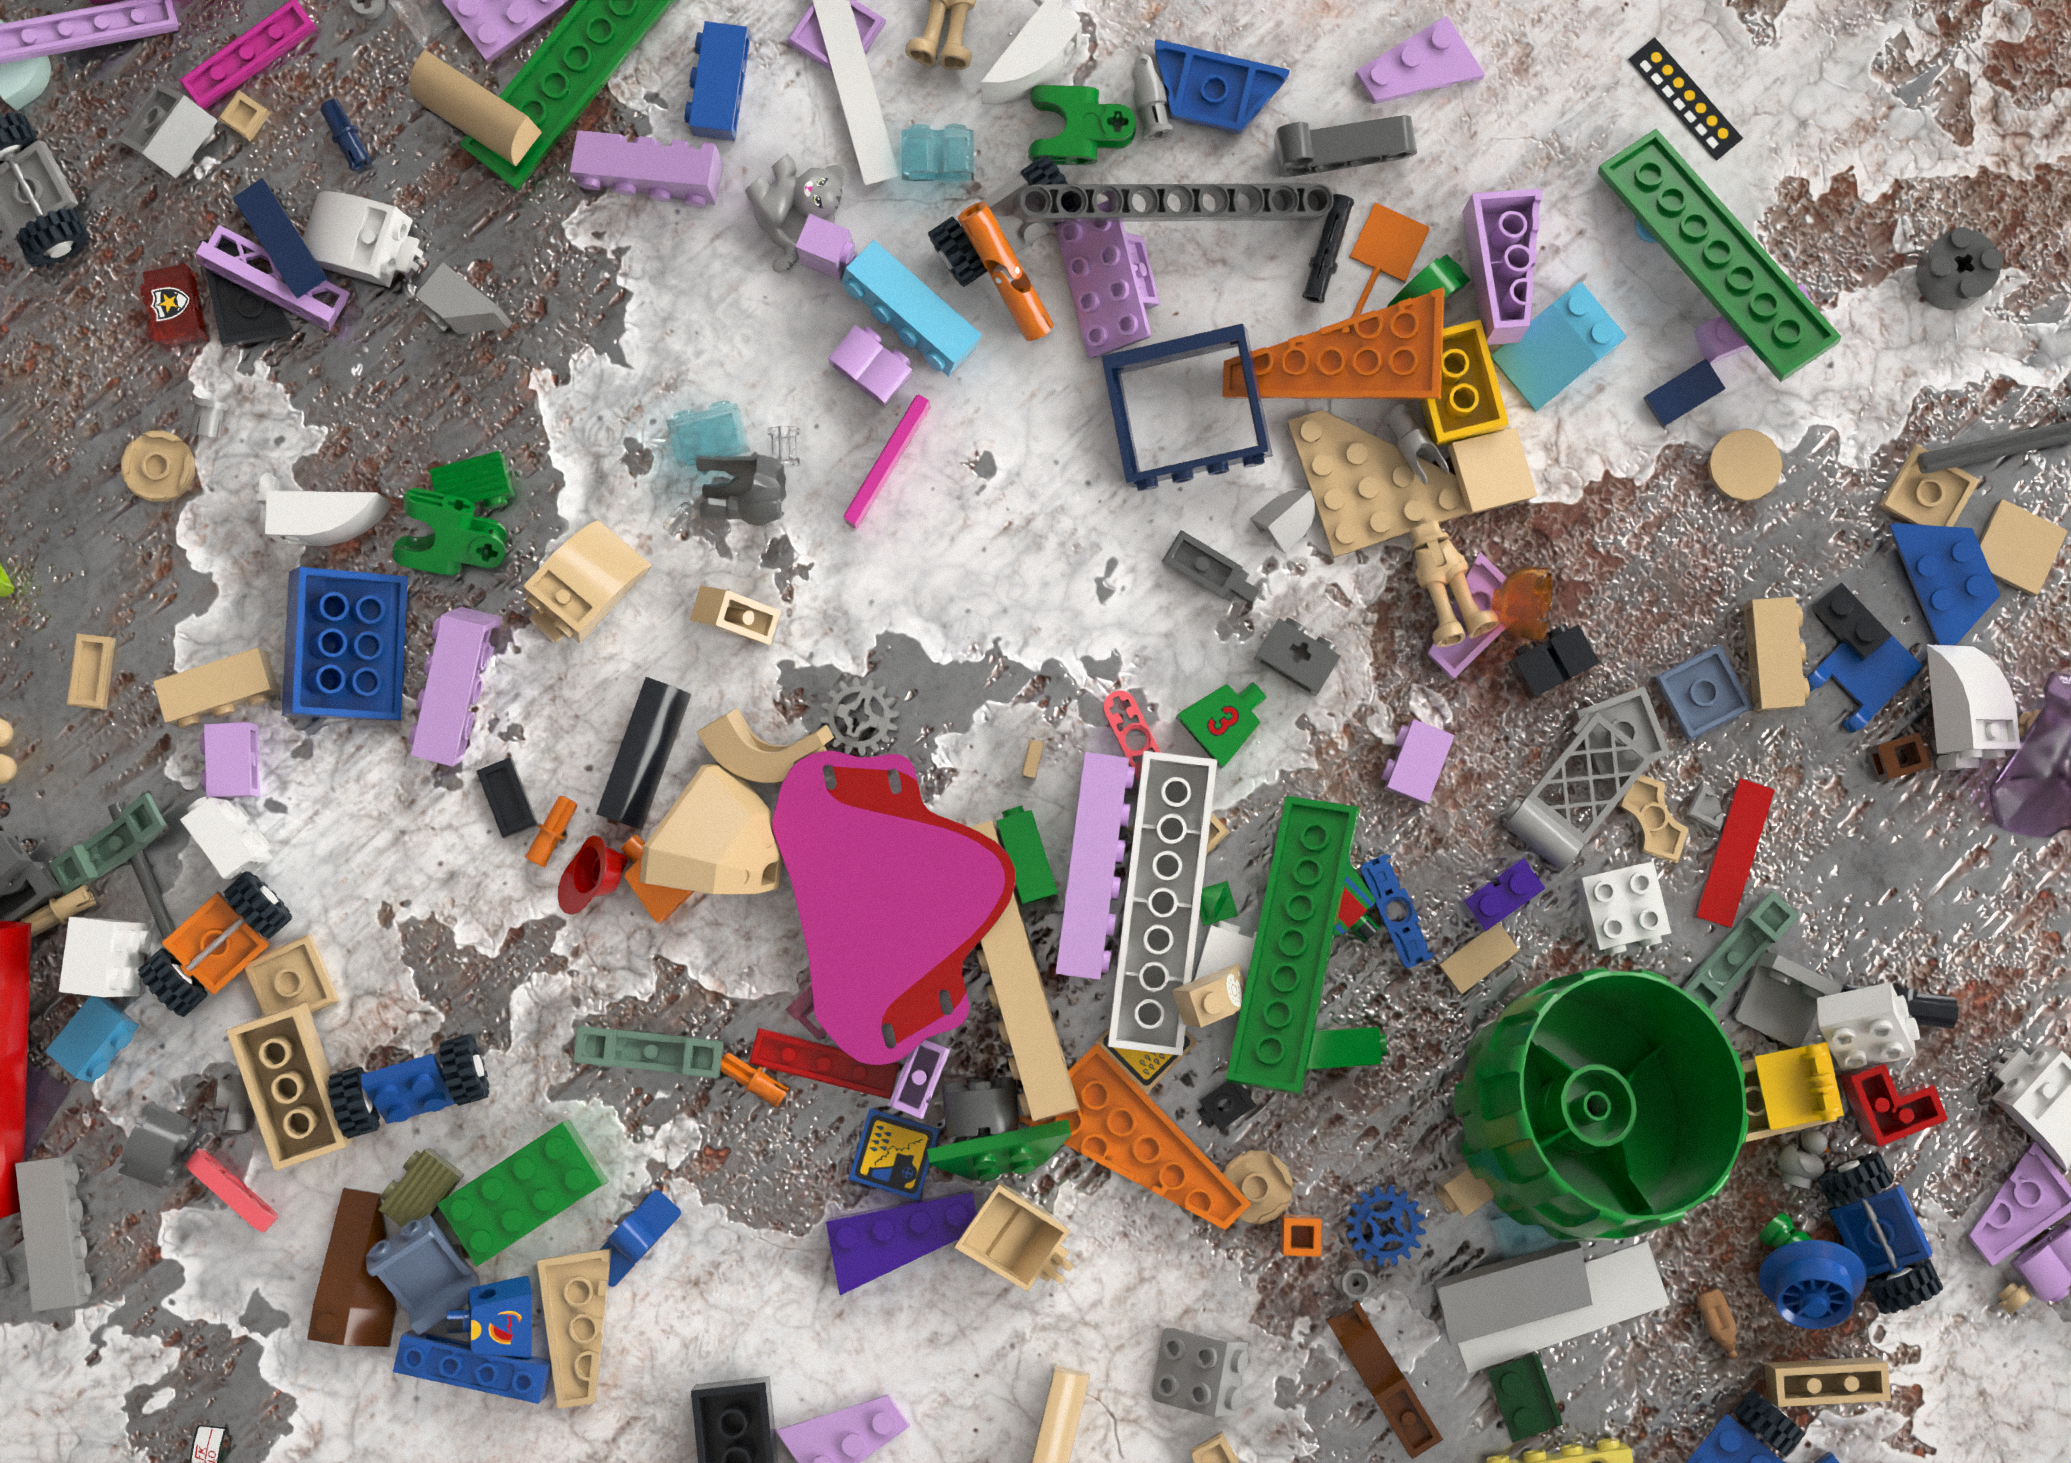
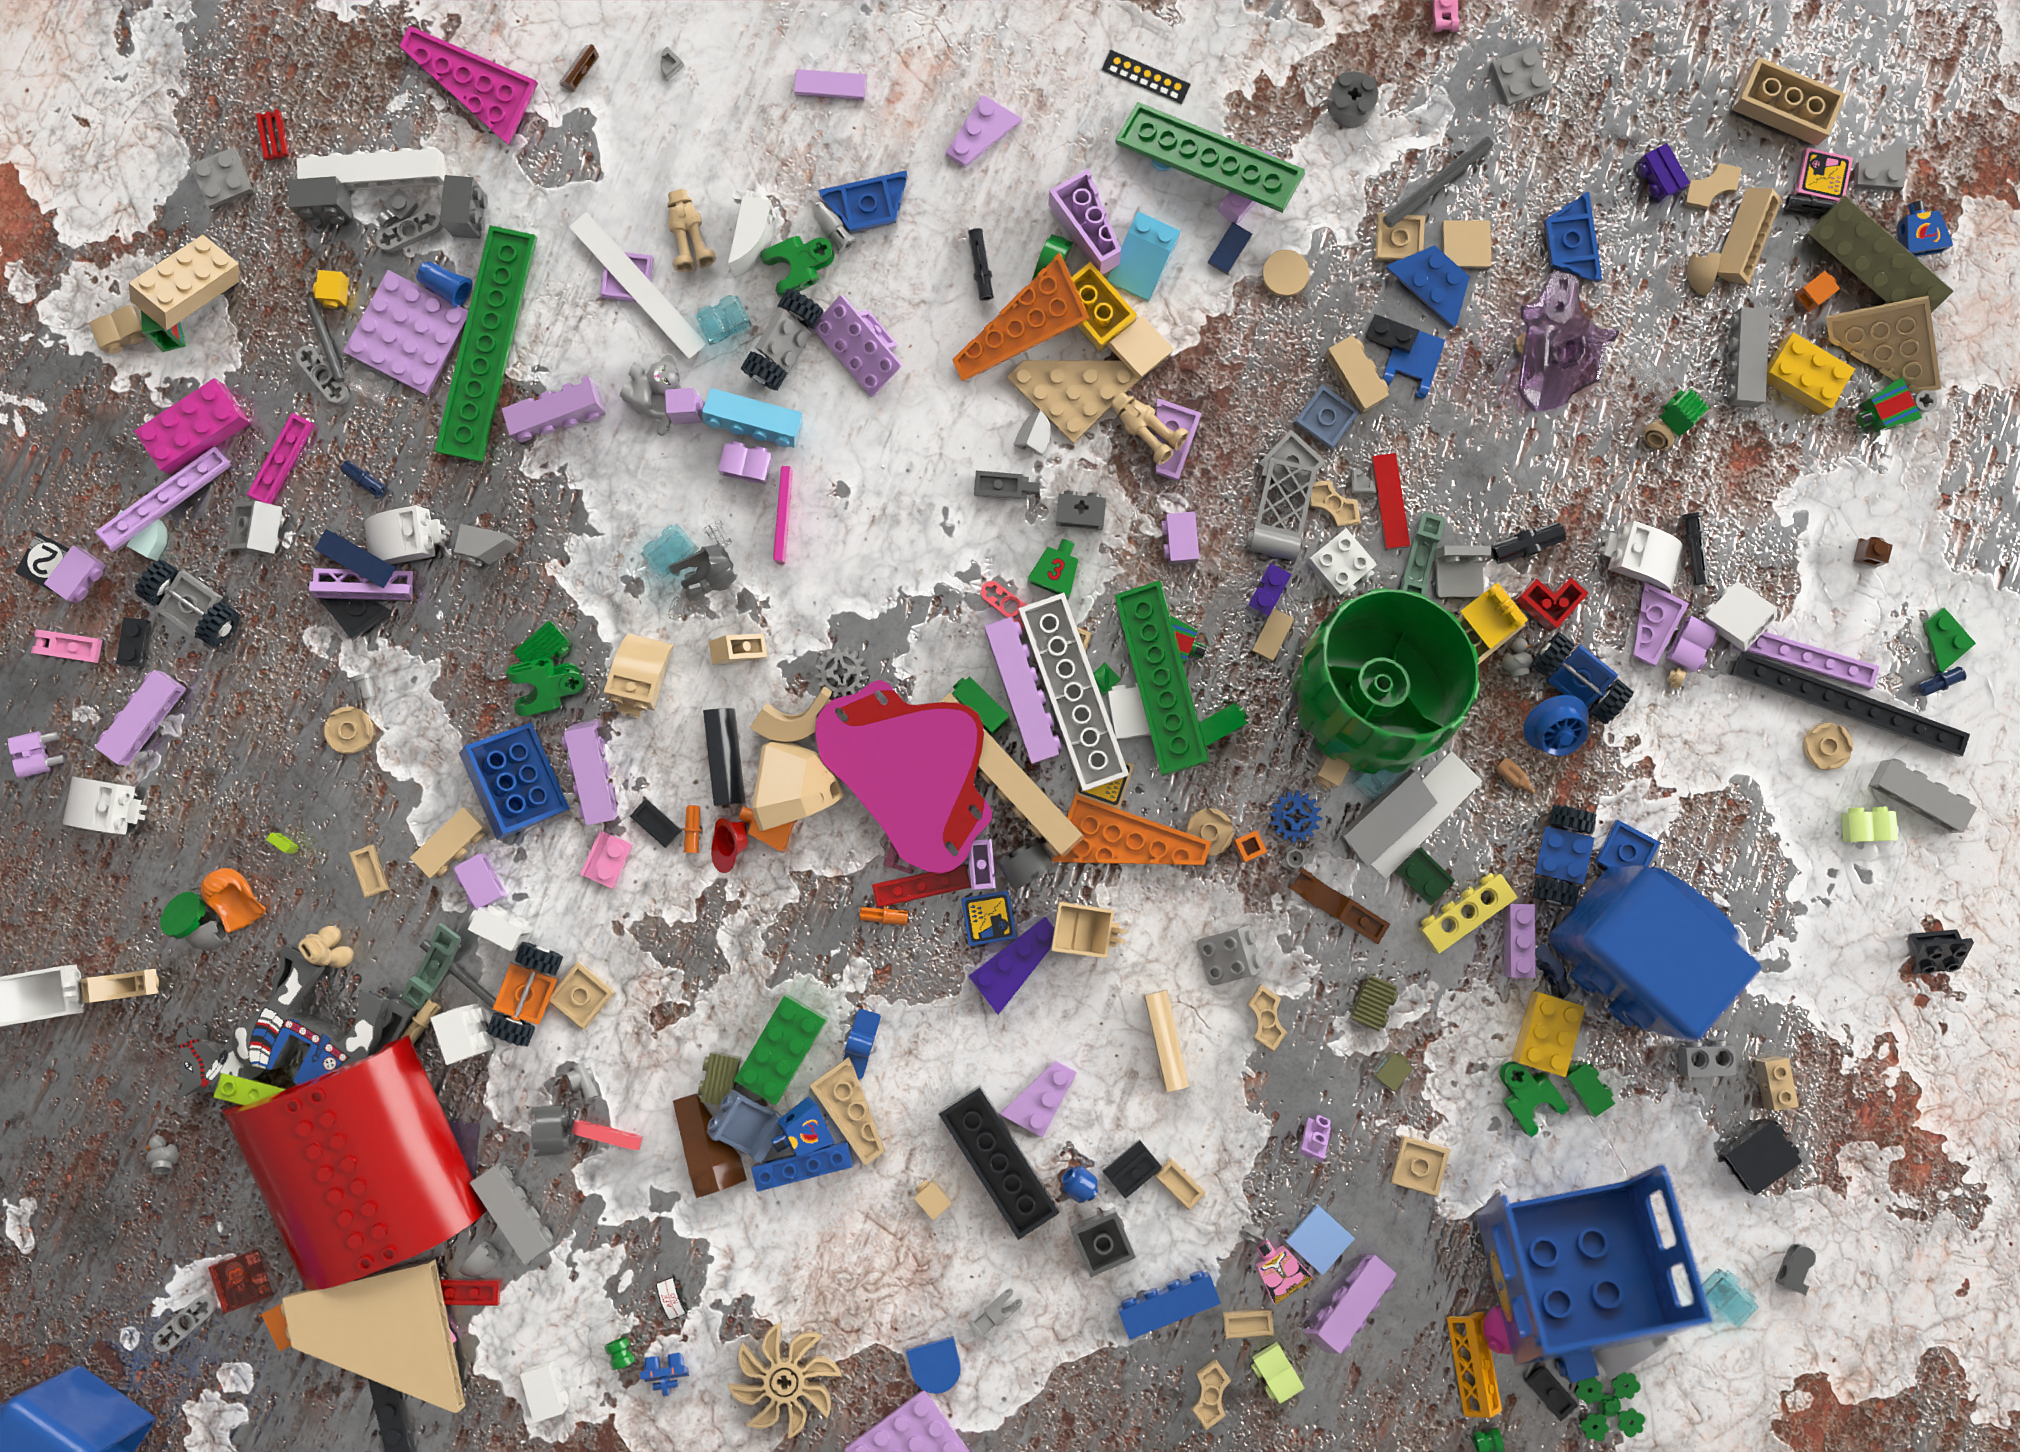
camera: 30 degrees left, 0 degrees up
dark azure brick [45,996,140,1084] -> none
clear red brick [140,264,208,349] -> none
tan tile [218,90,271,142] -> none
tan brick [226,1001,354,1171] -> none
white piece [257,473,393,546] -> none
plate [328,1034,490,1139] -> none
tan brick [409,50,541,166] -> none
sand green slope [573,1026,724,1078] -> none
blue brick [684,21,751,141] -> none
green wing [927,1119,1071,1182] -> none
orange piece [958,202,1054,341] -> none
dark grey beam [1012,183,1334,222] -> none
tan tile [1022,739,1044,780] -> none
dark blue window [1101,323,1273,491] -> none
tan slope [1172,963,1246,1028] -> none
black brick [1196,1079,1256,1131] -> none
dark grey beam [1274,115,1417,177] -> none
orange piece [1350,202,1430,318] -> none
blue piece [1359,854,1434,968] -> none
light grey piece [1381,403,1449,485] -> none
clear orange cylinder [1492,566,1553,641] -> none
black piece [1509,623,1600,700] -> none
green wheel [1758,1212,1812,1249] -> none
tan brick [1764,1357,1891,1407] -> none
white brick [1817,982,1920,1071] -> none
reddish brown brick [1868,732,1932,782] -> none
white piece [1927,644,2020,770] -> none
none -> bright pink plate [580,830,633,889]

